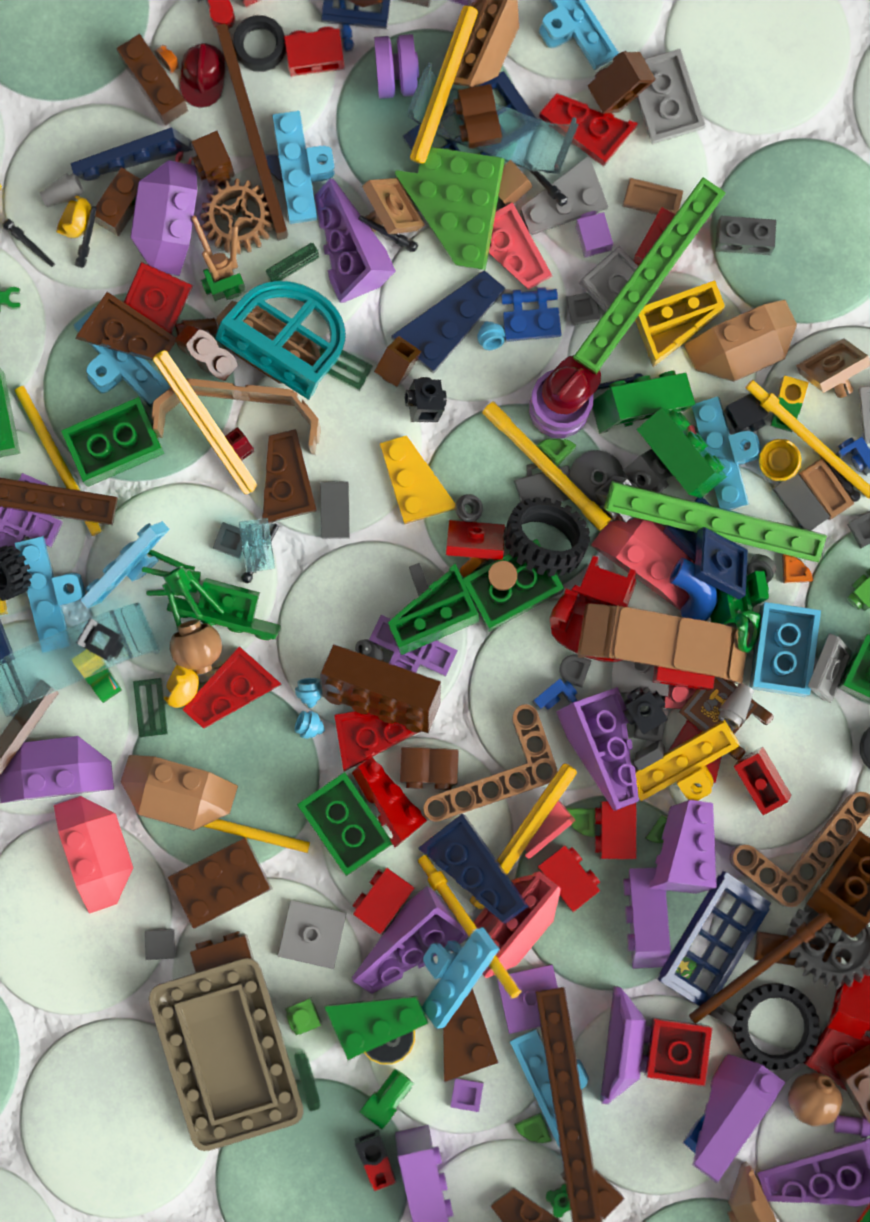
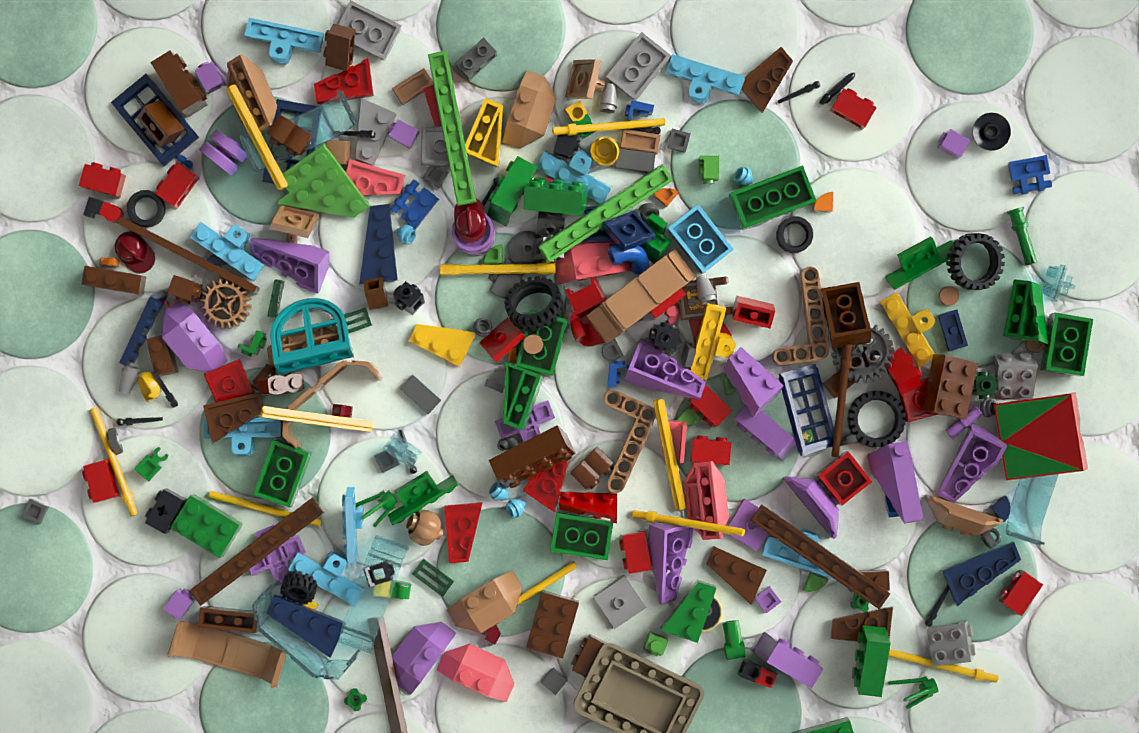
camera: 45 degrees left, 5 degrees up
green plant [162,566,224,629] -> none
yellow hair [164,665,199,708] -> none
medium nougat plant [191,216,238,282] -> none
reddish brown wing [262,429,317,525] -> none
clear green tile [294,1050,322,1112] -> none
black piece [358,215,418,252] -> none
dark blue wing [418,814,528,923] -> none
medium azure plate [422,928,499,1029] -> none
green piece [735,610,761,652] -> none
medium nougat plant [788,1073,843,1126] -> none
light grey plate [808,634,852,703] -> none
none -> dark red piece [485,624,501,645]
none -> light grey cone [598,83,617,113]

